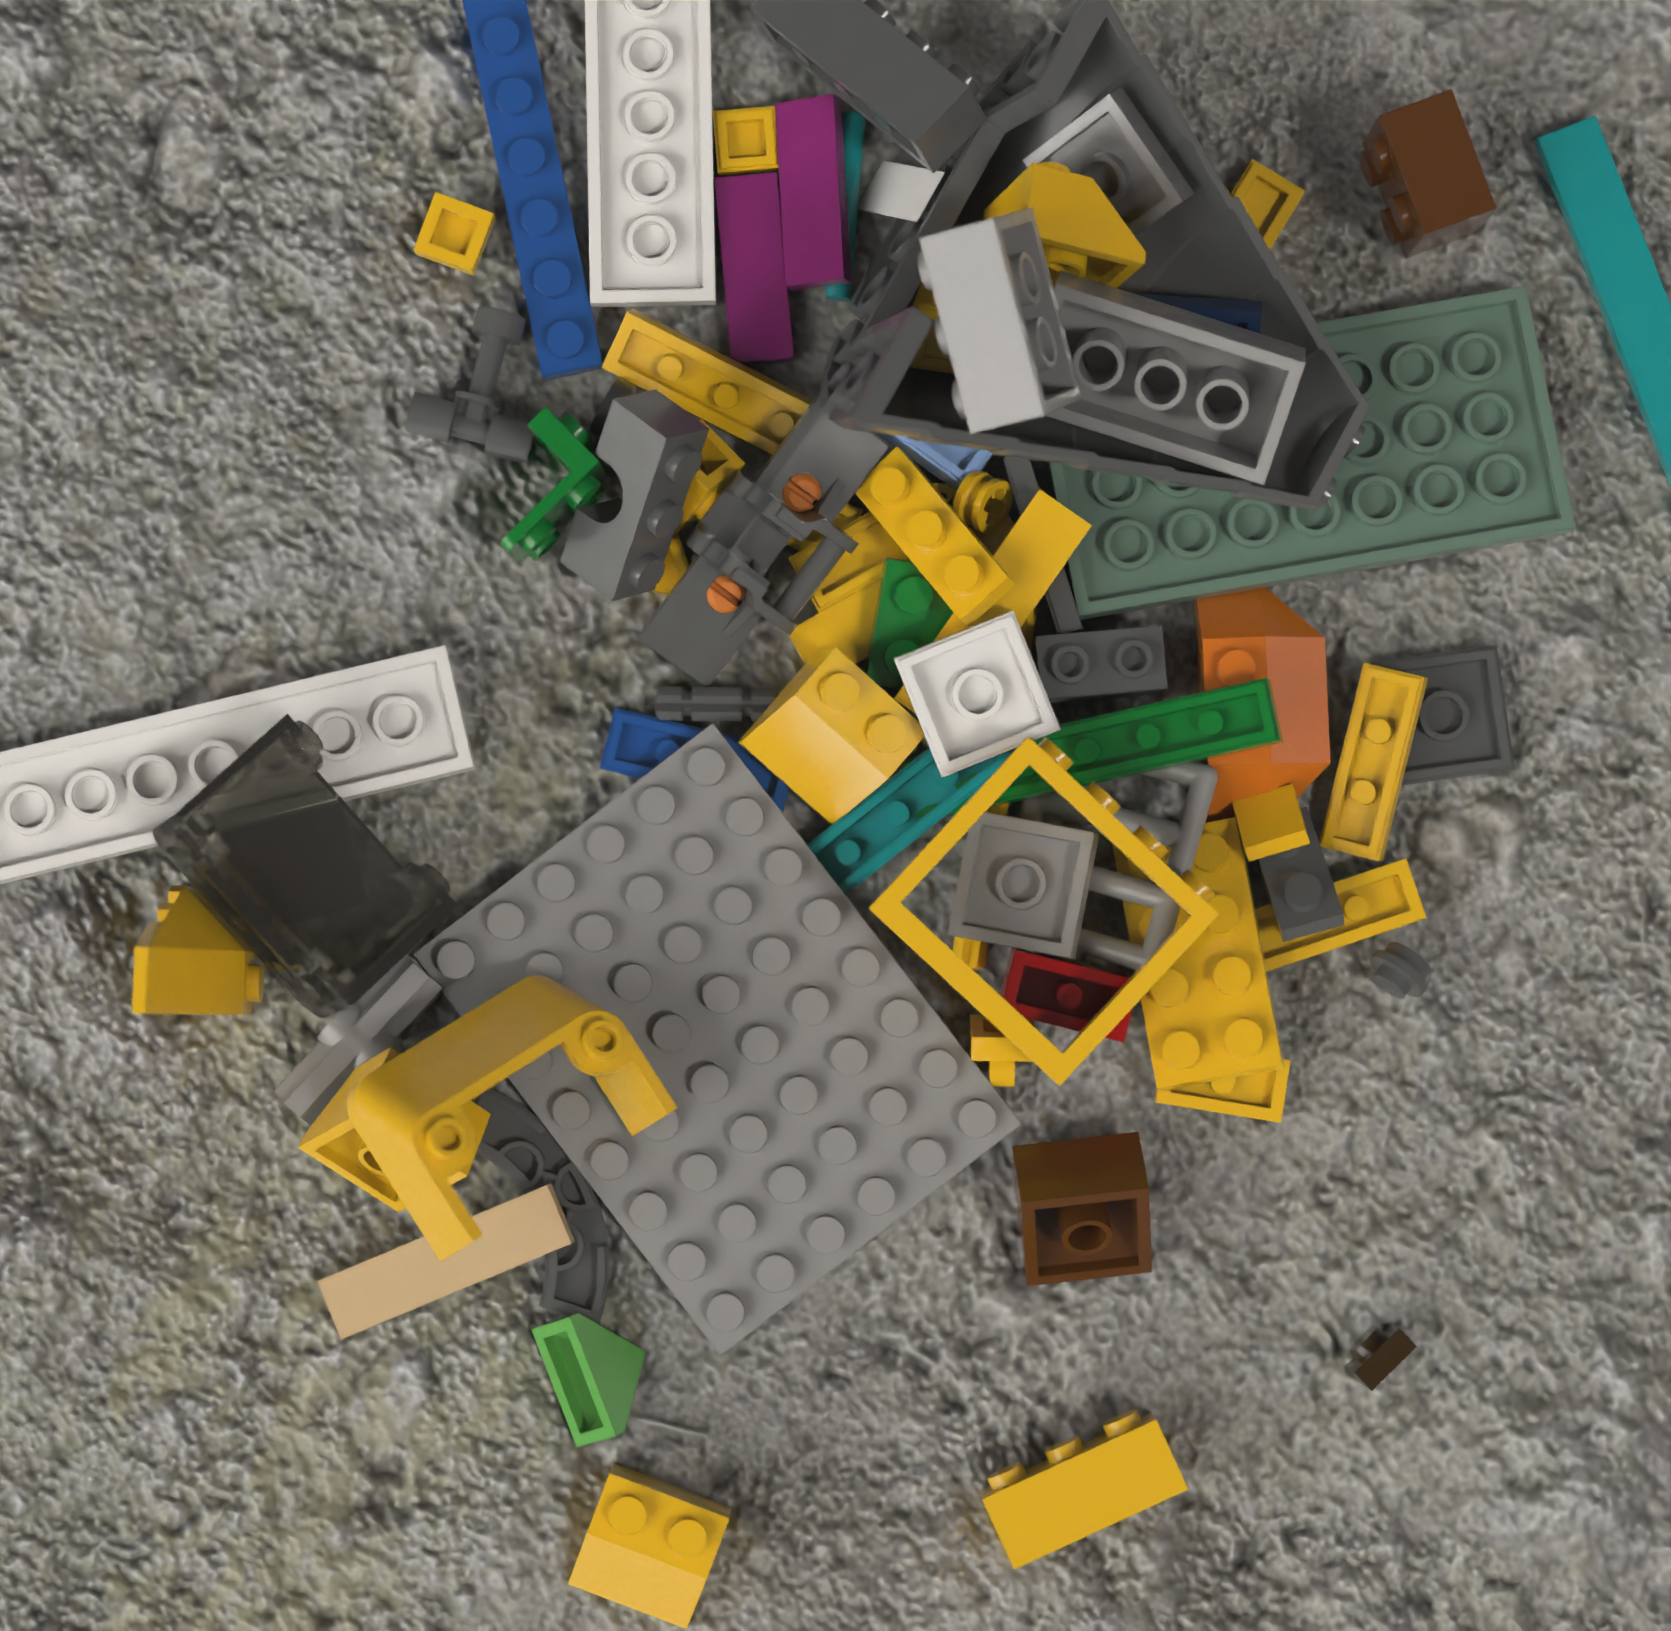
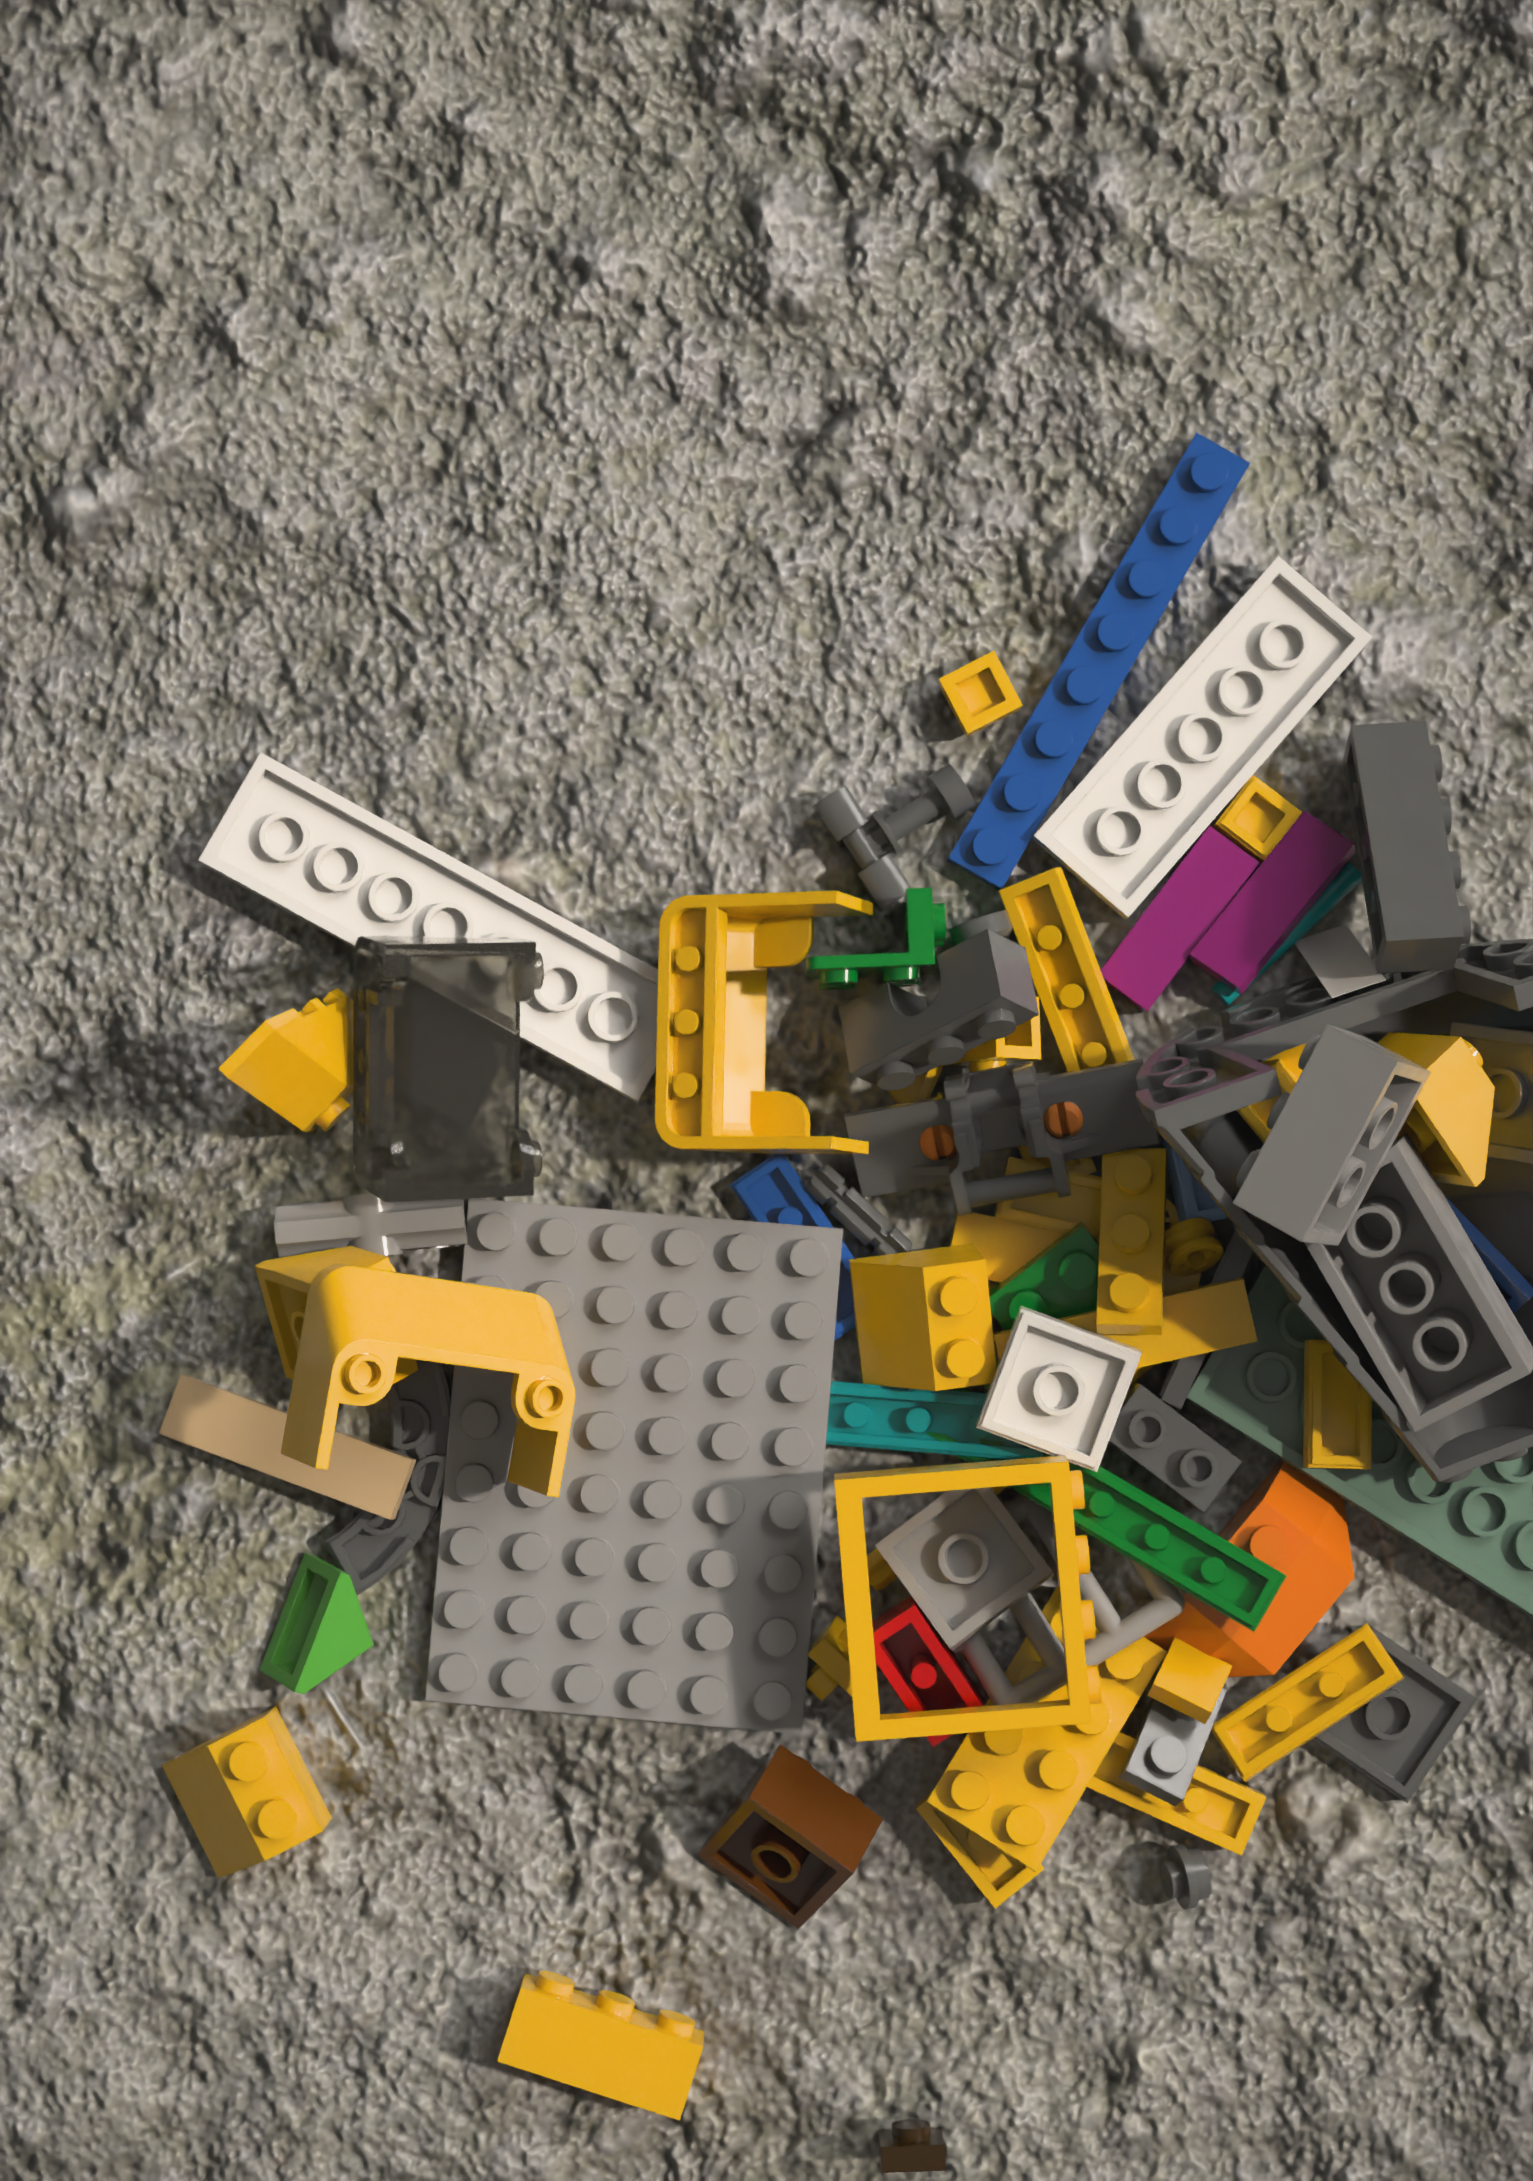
camera: 40 degrees right, 0 degrees up
none -> yellow windscreen [655,891,873,1154]
none -> yellow tile [1303,1340,1372,1470]

